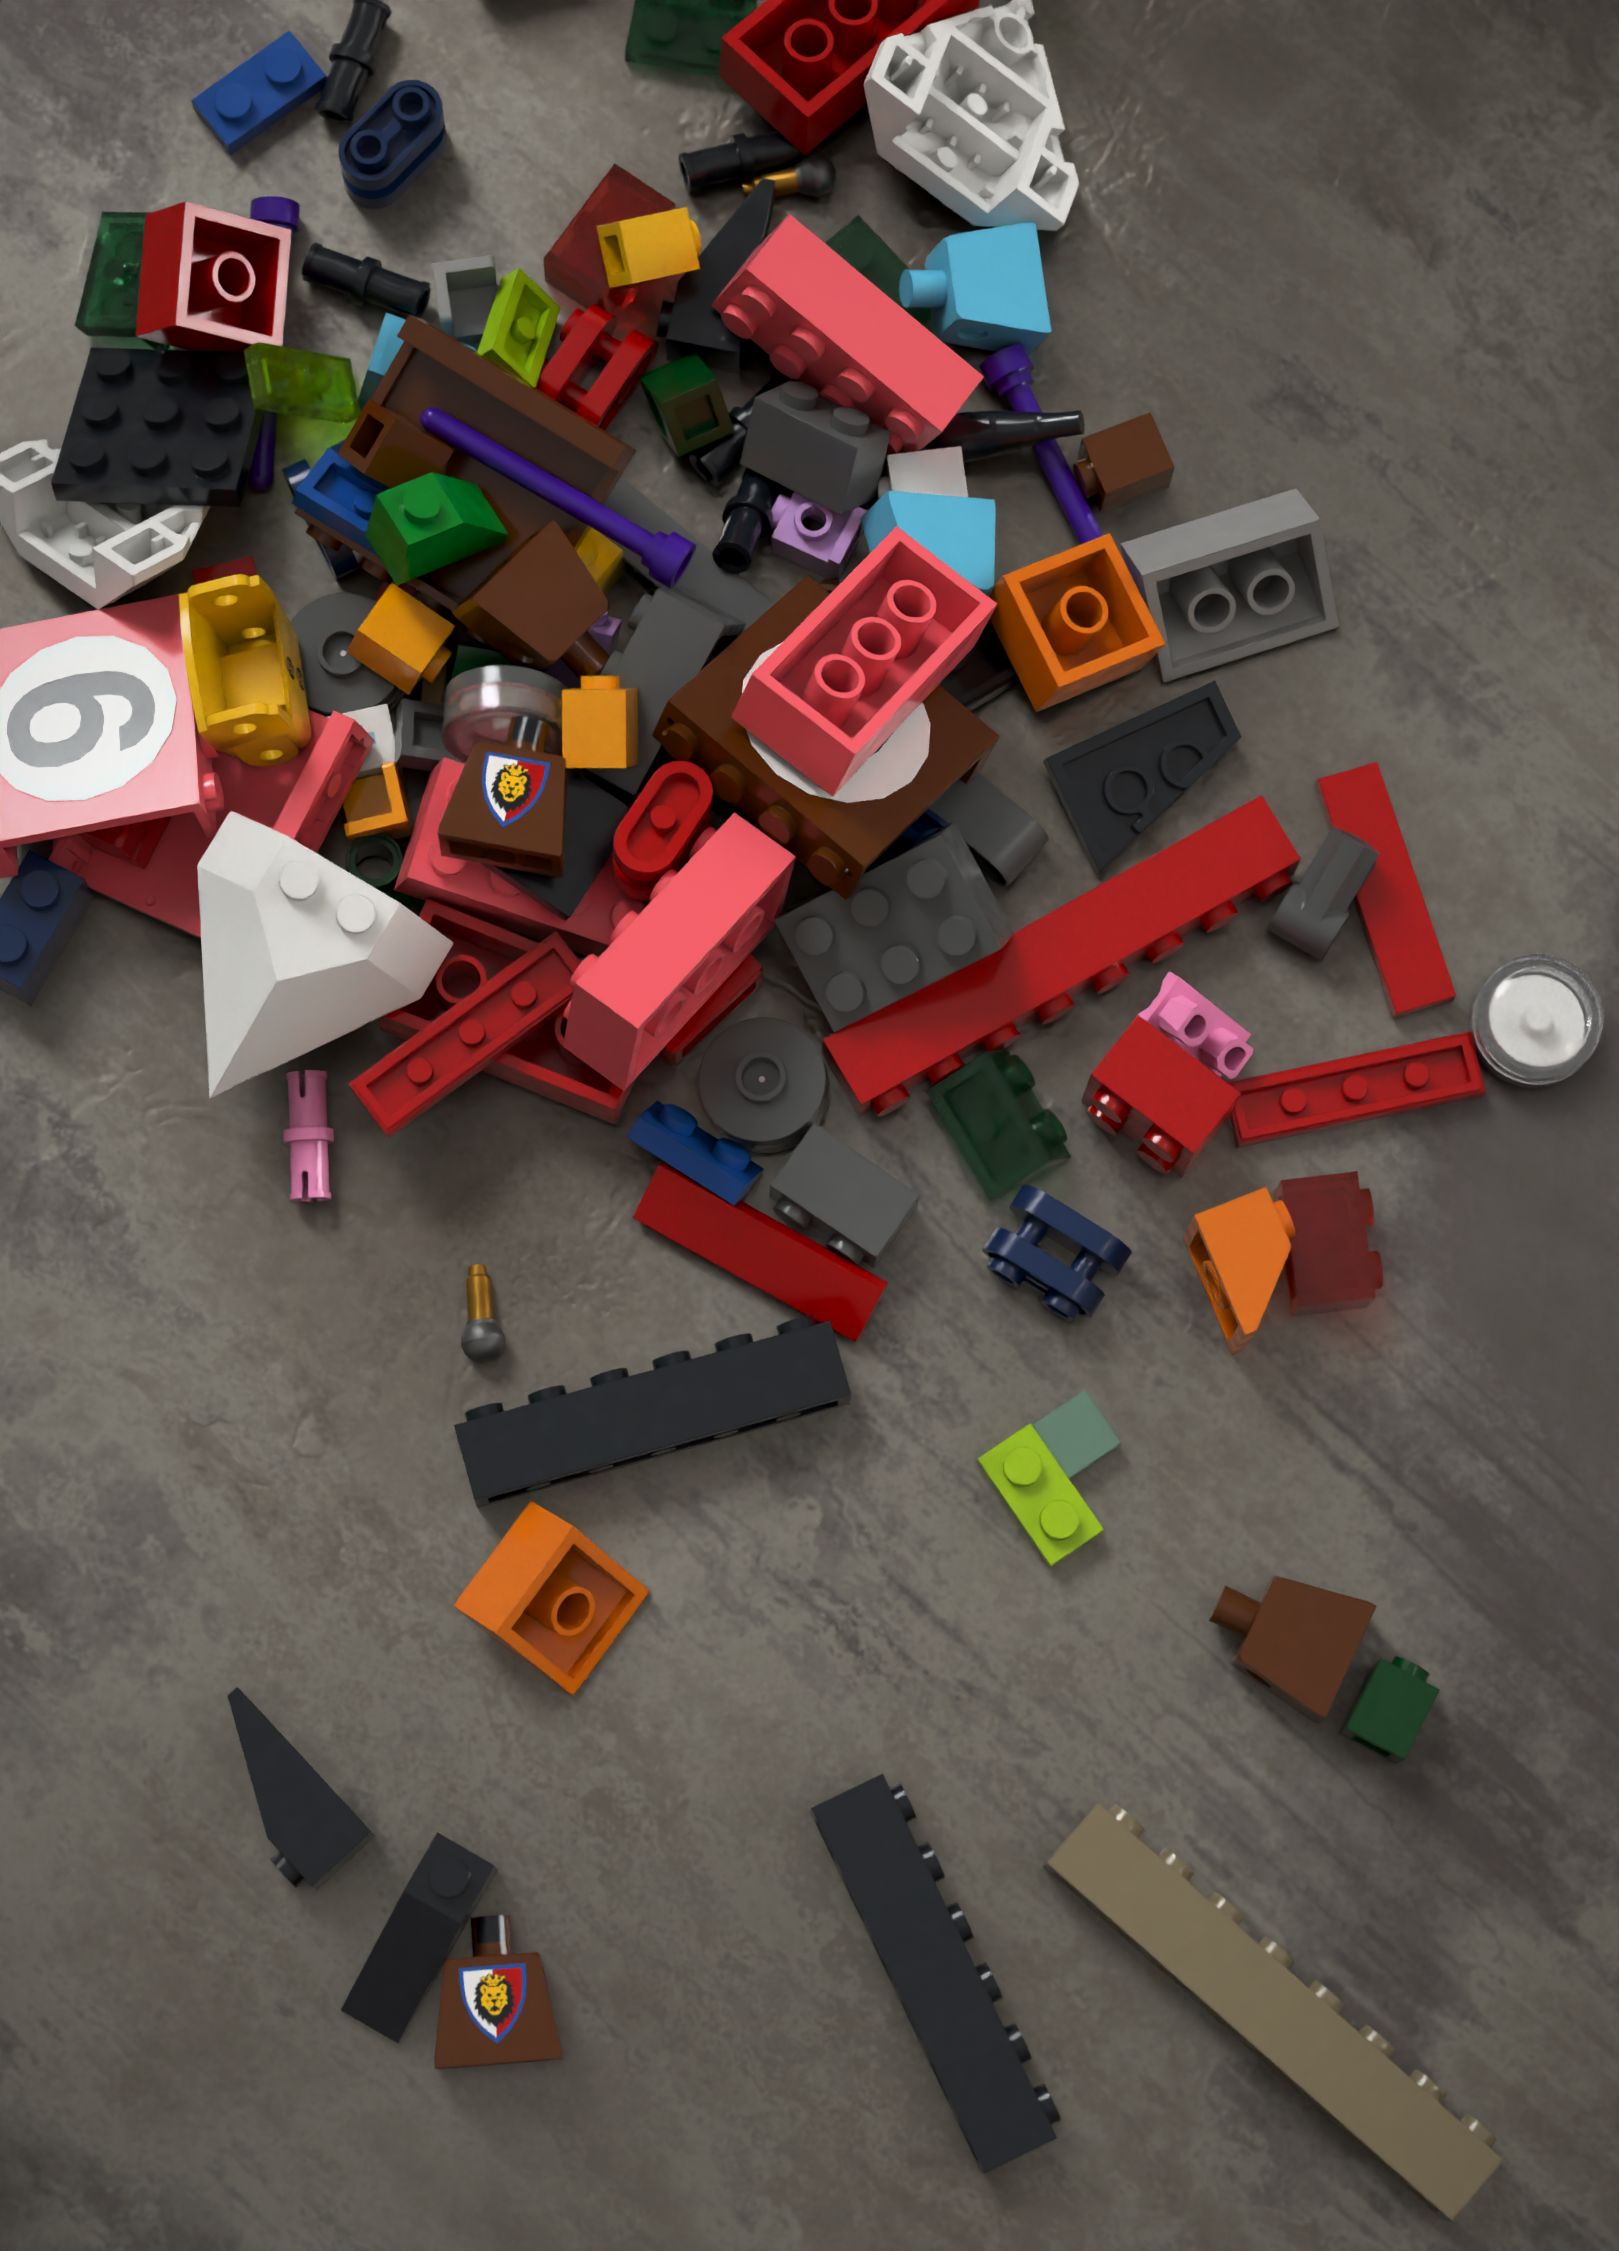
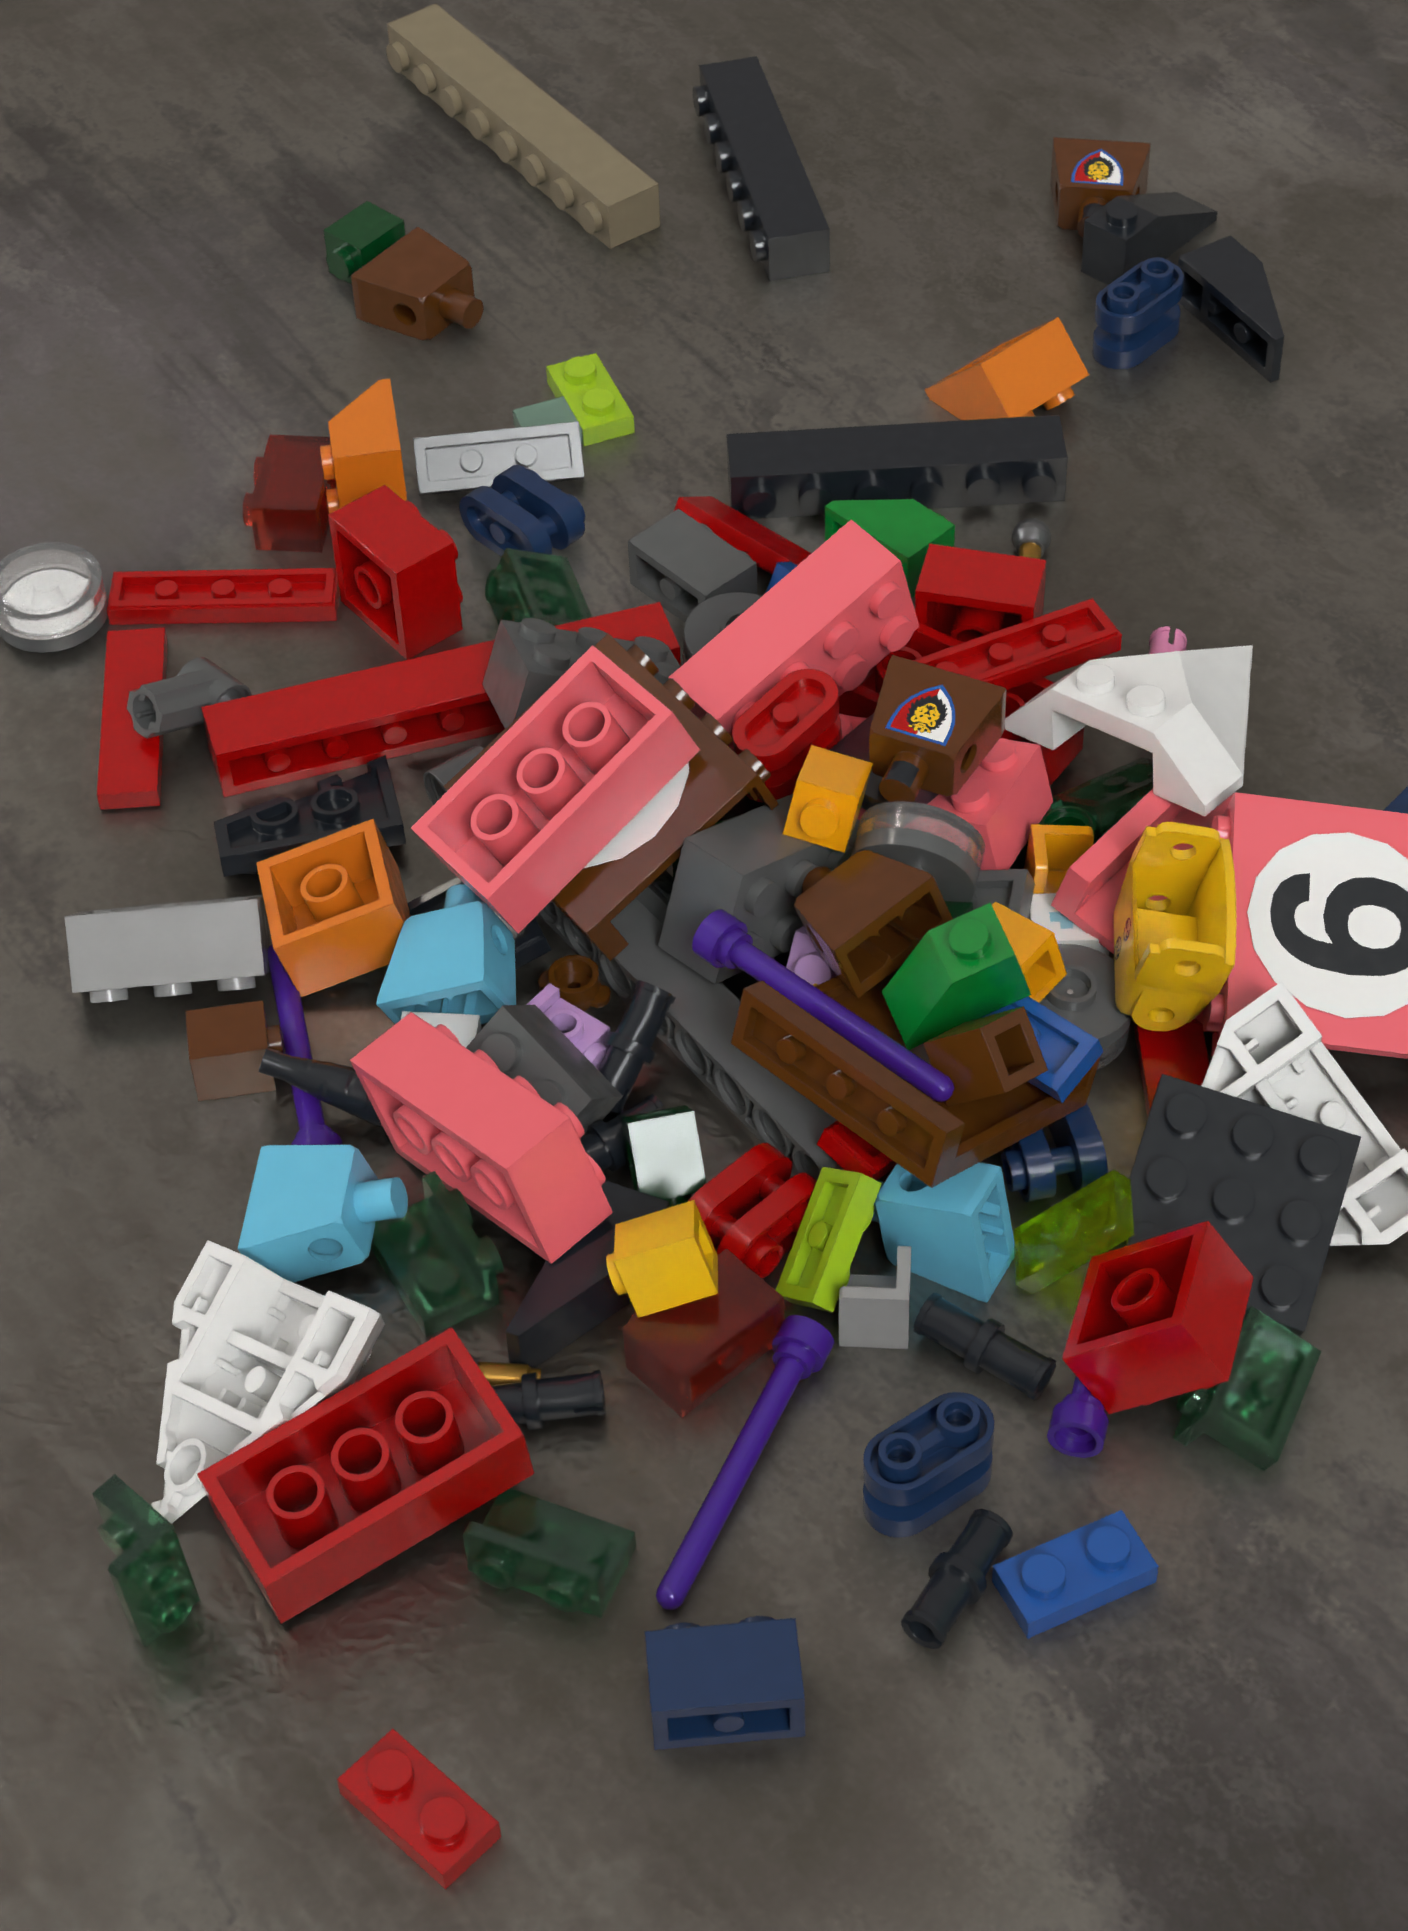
camera: 160 degrees left, 30 degrees down
bright pink hips [1138,971,1253,1079] -> none
none -> plate [413,421,585,496]
none -> dark purple piece [656,1315,834,1610]
none -> green slope [825,499,955,598]
none -> red brick [915,544,1047,642]
none -> dark blue brick [1092,257,1184,369]

